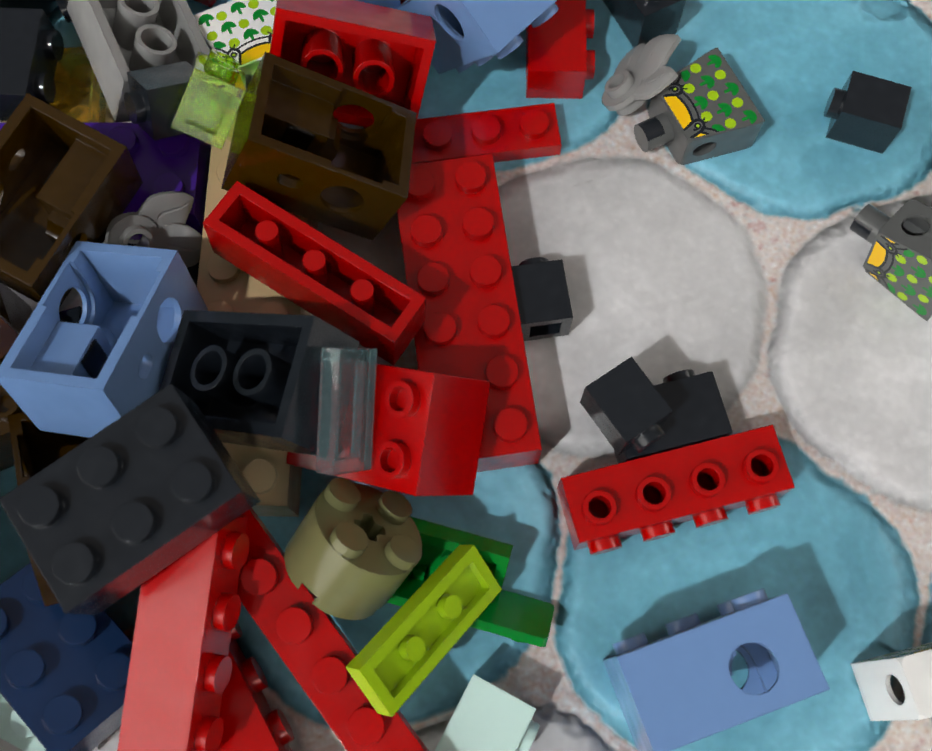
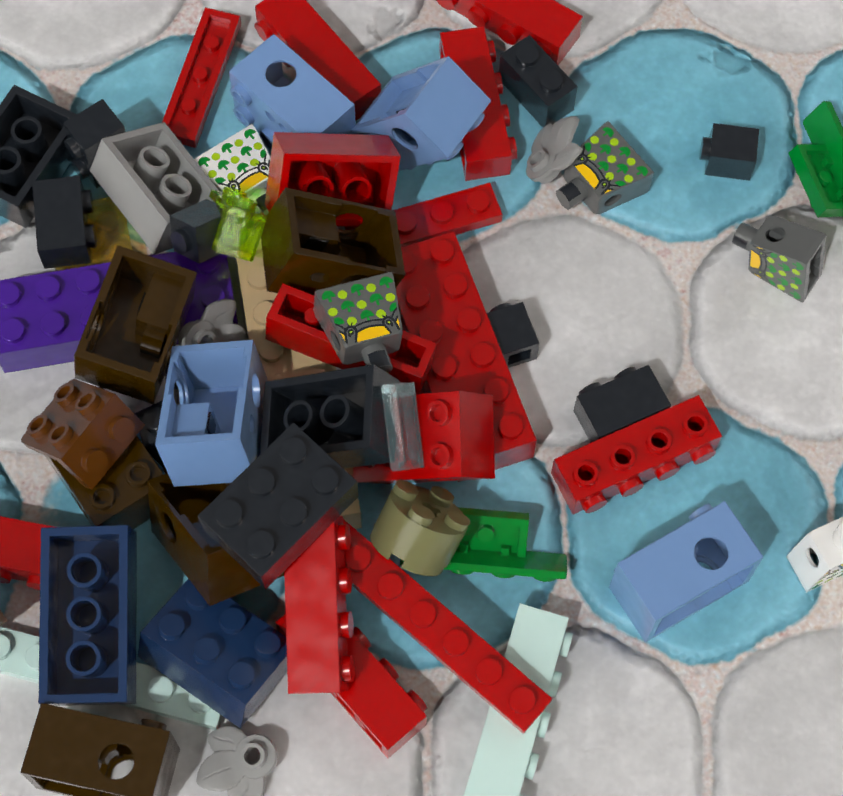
camera: 15 degrees left, 5 degrees down
lime plate [345,545,502,717] -> none
black brick [580,356,673,455] -> none
none -> dark grey torso [313,272,403,373]

